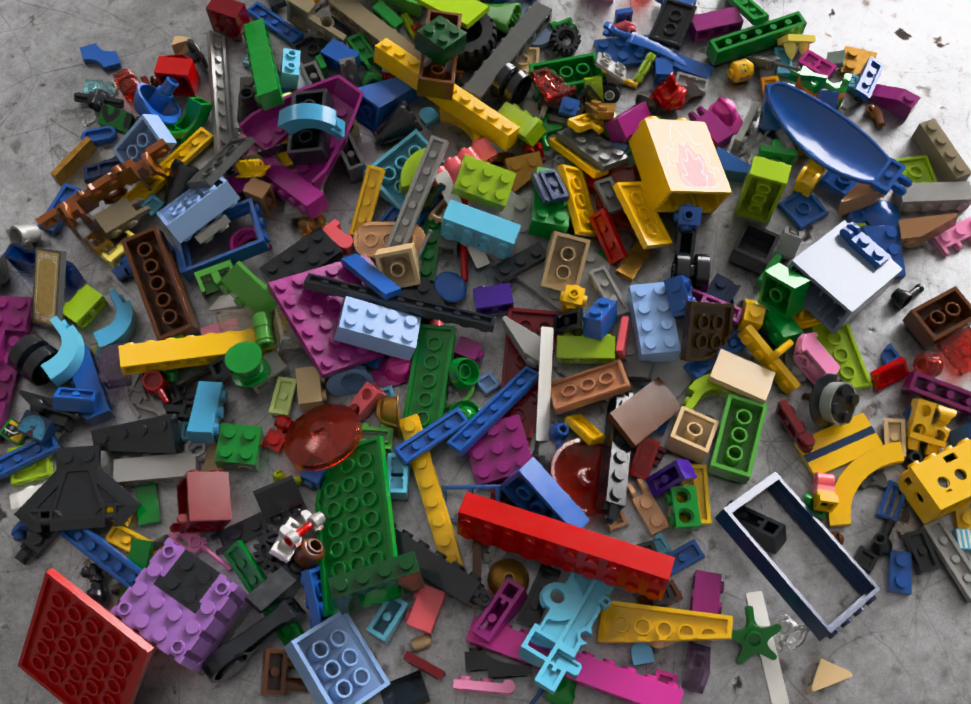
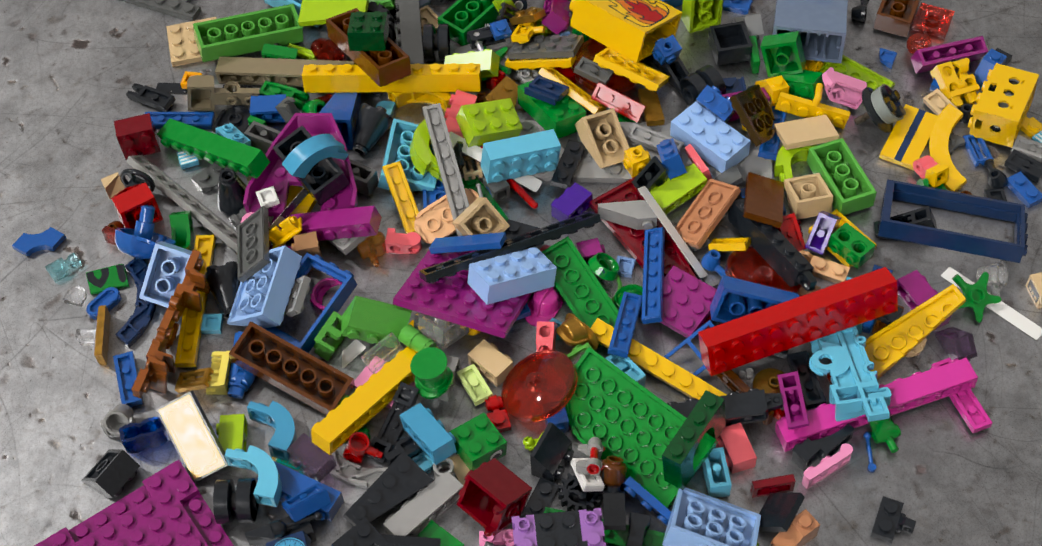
camera: 35 degrees left, 10 degrees down
black axle [74,89,124,112] -> none
dark tan hinge [94,196,151,239] -> none
clear red wheel [114,69,141,102] -> none
black brick [260,226,343,283] -> none
medium blue piece [326,365,373,396] -> none
tan piece [407,634,432,652] -> none
blue piece [433,271,467,305] -> none
clear red wing [530,67,577,102] -> none
medium azure tile [630,643,655,667] -> none
dark red hinge [775,399,815,453] -> none
red plate [870,357,908,391] -> none
none -> white tile [256,186,280,208]

